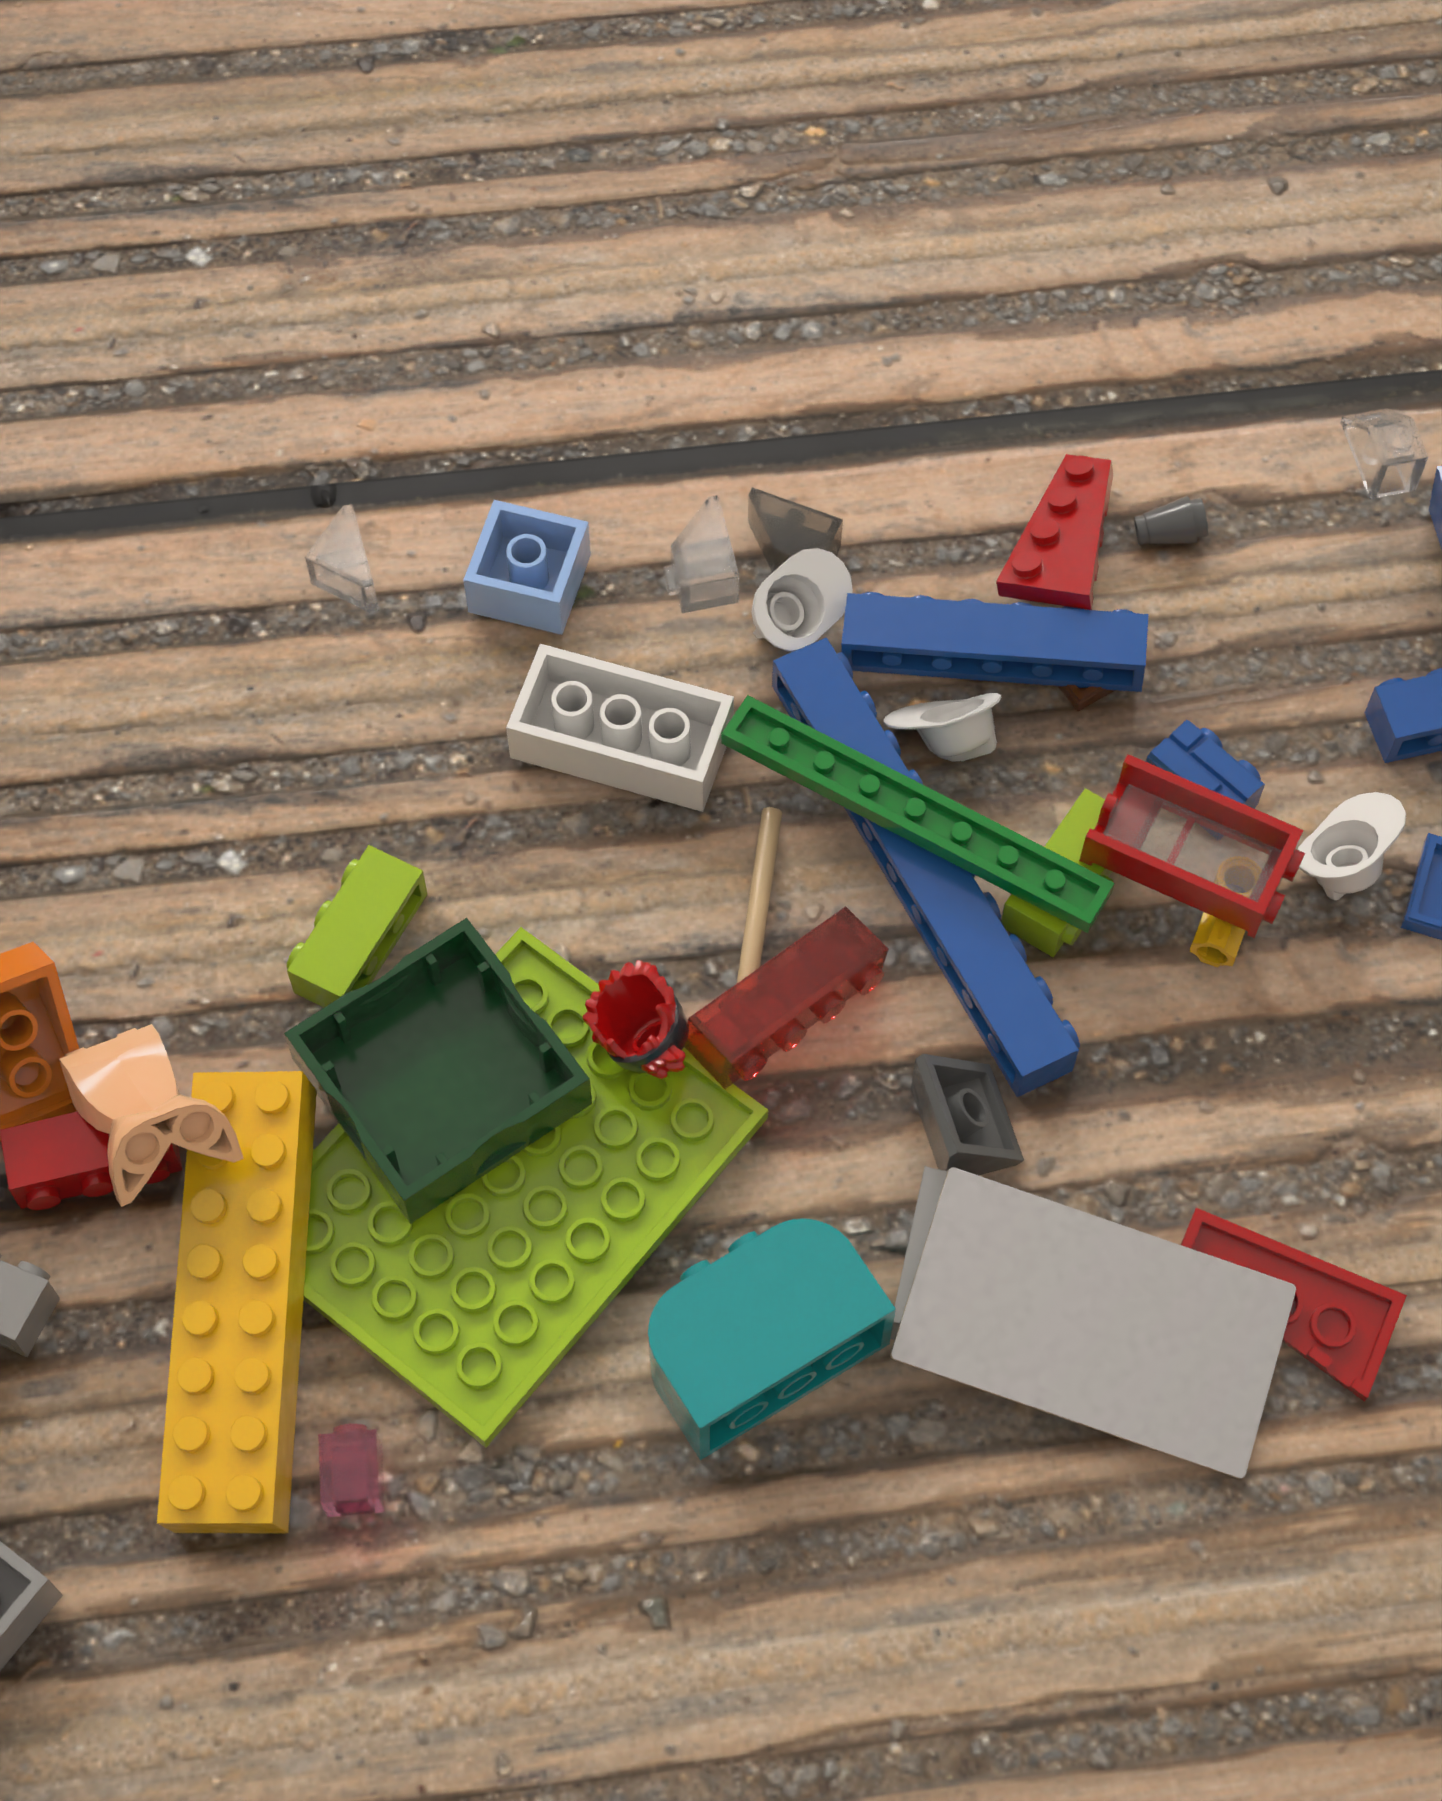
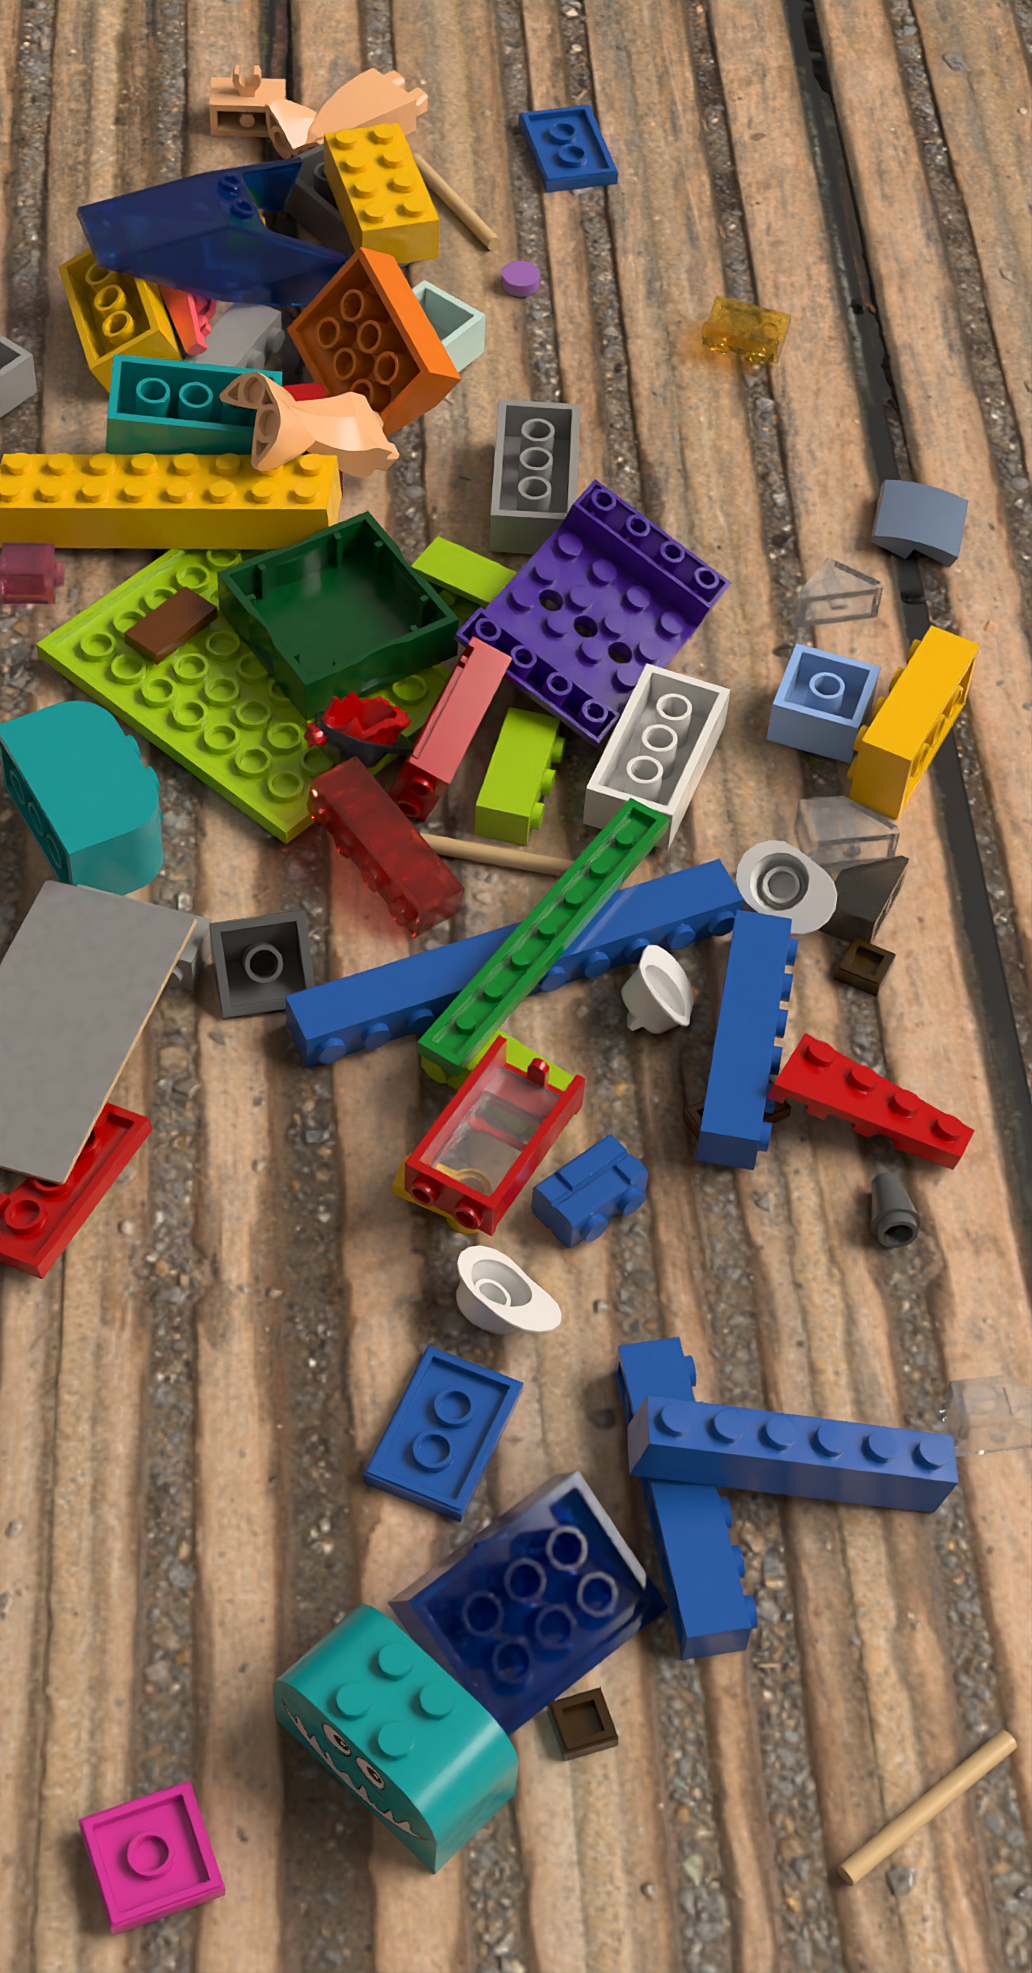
camera: 90 degrees right, 10 degrees down
none -> teal brick [106,354,282,455]
none -> reddish brown tile [124,586,218,665]
none -> door [385,636,512,822]
none -> dark purple slope [453,479,731,747]
none -> lime brick [474,707,566,846]
none -> light grey brick [489,399,581,554]
none -> dark brown tile [834,937,896,997]
none -> yellow brick [847,625,980,820]
none -> sand blue slope [870,480,969,567]

